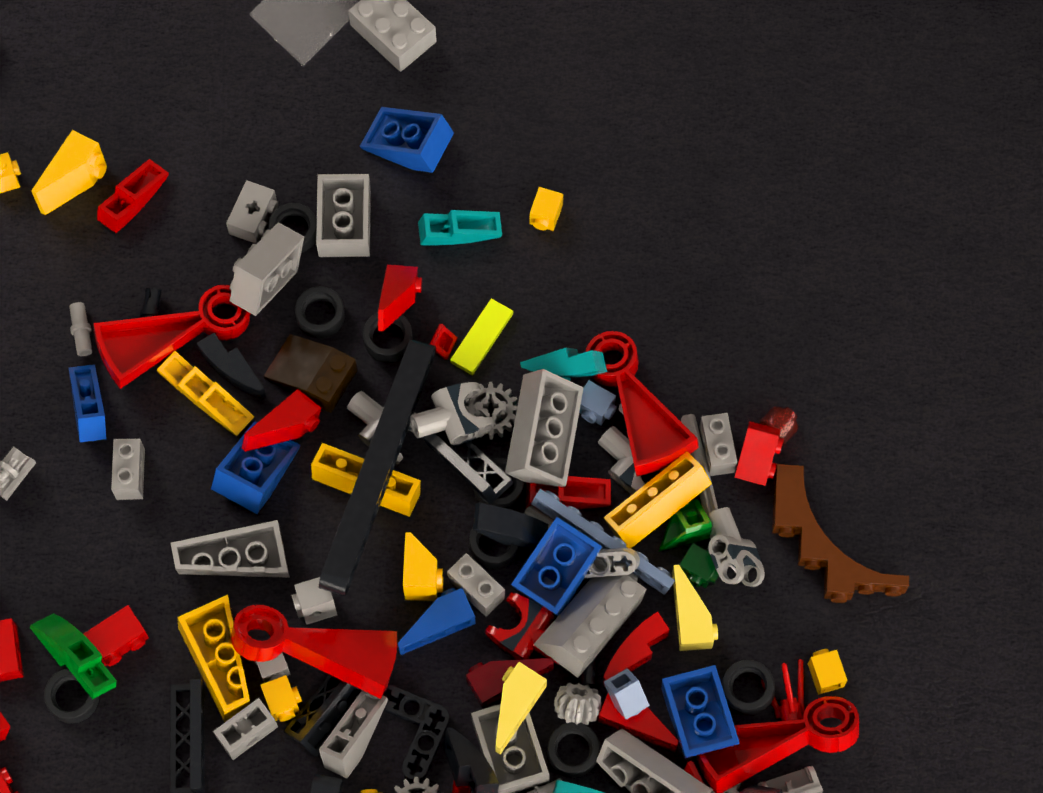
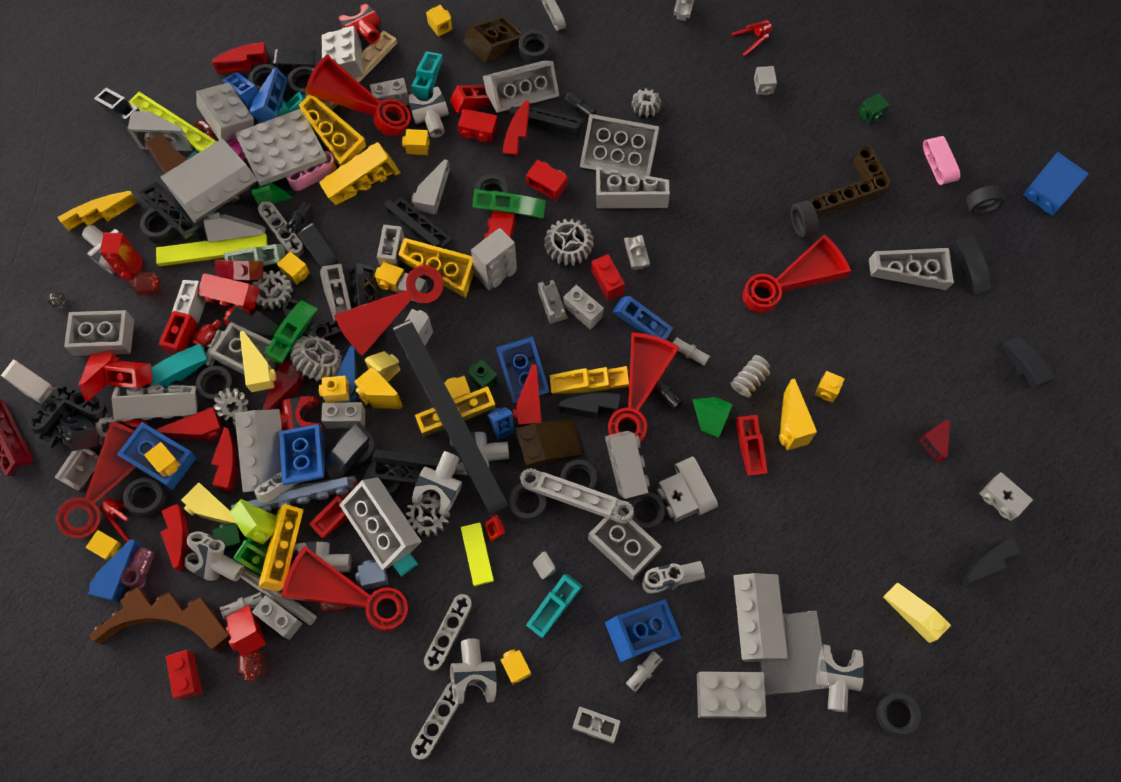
camera: 135 degrees right, 0 degrees up
light grey wedge [171,520,290,578] -> none
red slope [378,265,422,331] -> none
teal slope [520,348,607,377] -> none
brick [604,668,650,719] -> none
none -> blue slope [88,539,142,603]
none -> clear pink piece [121,547,156,589]
none -> yellow brick [144,442,181,477]
none -> red slope [161,504,189,572]
none -> red brick [165,650,202,700]
none -> light grey pin [220,591,263,620]
none -> lime slope [230,499,276,545]
none -> green slope [264,300,318,365]
none -> light grey gear [290,335,342,381]
none -> yellow brick [319,376,349,403]
none -> light yellow slope [365,351,400,382]
none -> light grey beam [411,683,465,760]
none -> light grey slope [412,159,450,215]
none -> light grey beam [424,594,472,671]
none -> yellow brick [444,376,471,400]
none -> light grey connector [450,638,497,704]
none -> dark green brick [468,360,498,389]
none -> light grey brick [471,228,517,290]
none -> blue slope [487,407,515,441]
none -> light grey plate [520,468,634,523]
none -> light grey slope [533,551,556,579]
none -> light grey hinge [538,280,568,324]
none -> light grey gear [545,219,594,266]
none -> light grey brick [572,706,620,744]
none -> red brick [591,254,625,301]
none -> light grey pin [626,651,663,692]
none -> light grey connector [642,561,705,594]
none -> light grey beam [674,456,718,515]
none -> green slope [692,397,733,439]
none -> light grey piece [731,355,770,398]
none -> light grey slope [733,573,788,662]

